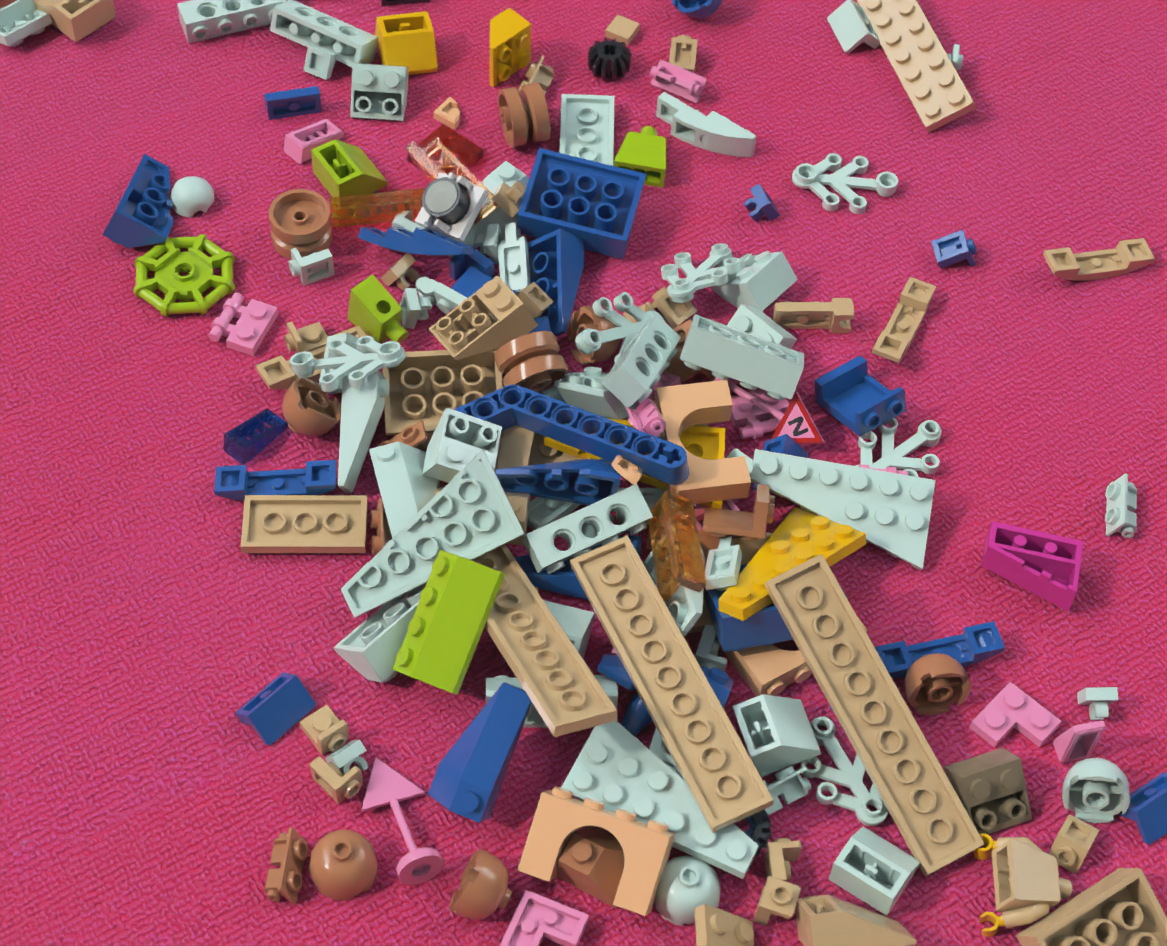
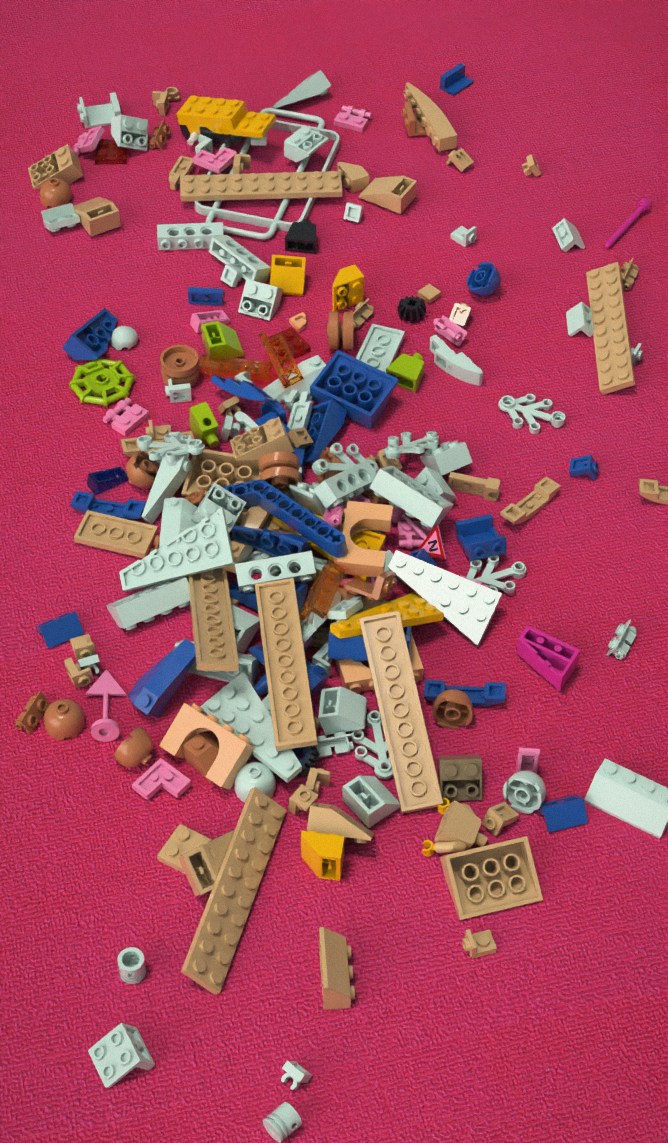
camera: 20 degrees right, 5 degrees down
lime slope [392,550,505,695] -> none
piece [415,172,489,242] -> none
tan tile [492,180,526,217] -> none
light nougat tile [611,454,643,485] -> none
tile [744,183,780,221] -> none
bright pink plate [969,682,1061,748] -> none
light aqua tile [1077,687,1118,720] -> none

